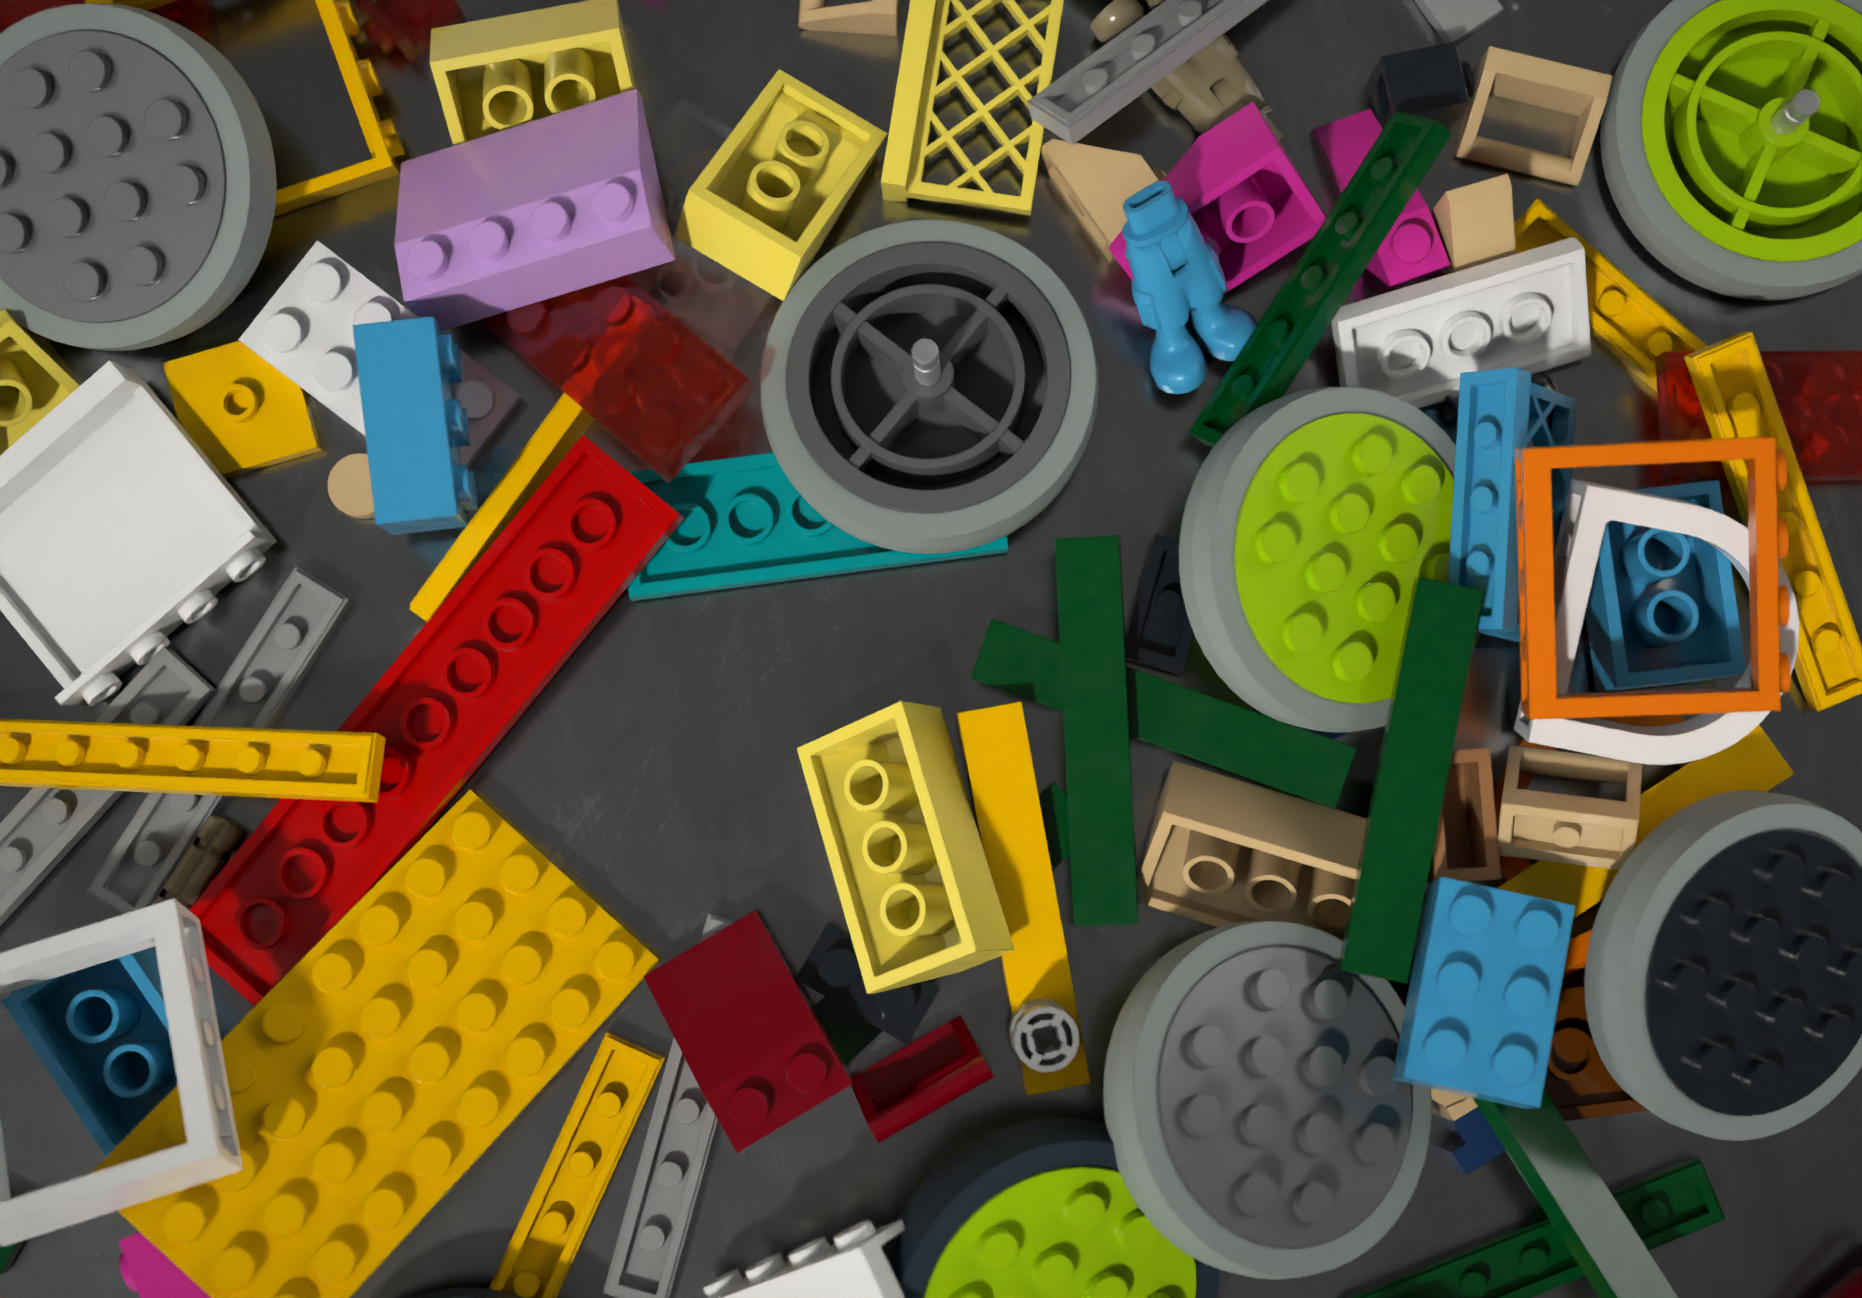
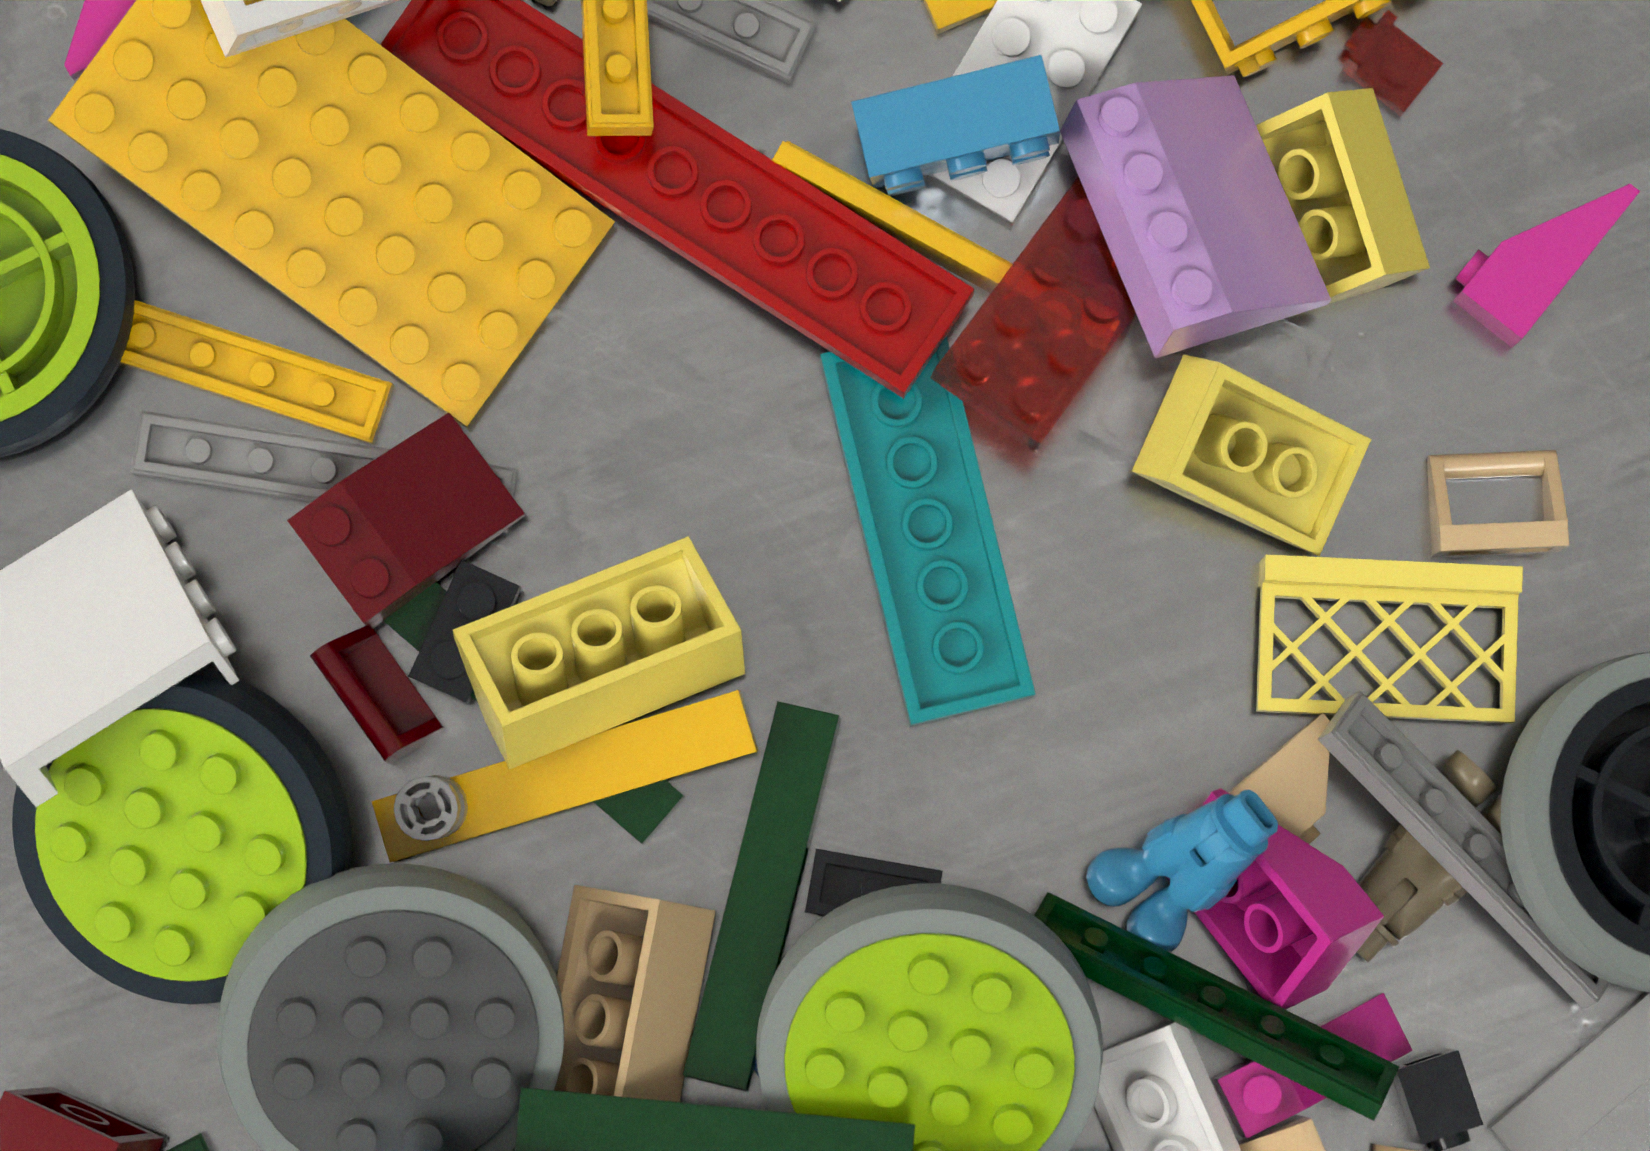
camera: 85 degrees right, 0 degrees up
tan tile [327,453,375,519] -> none
dark grey wheel [760,219,1099,554] -> none
dark green tile [1054,535,1139,926] -> none

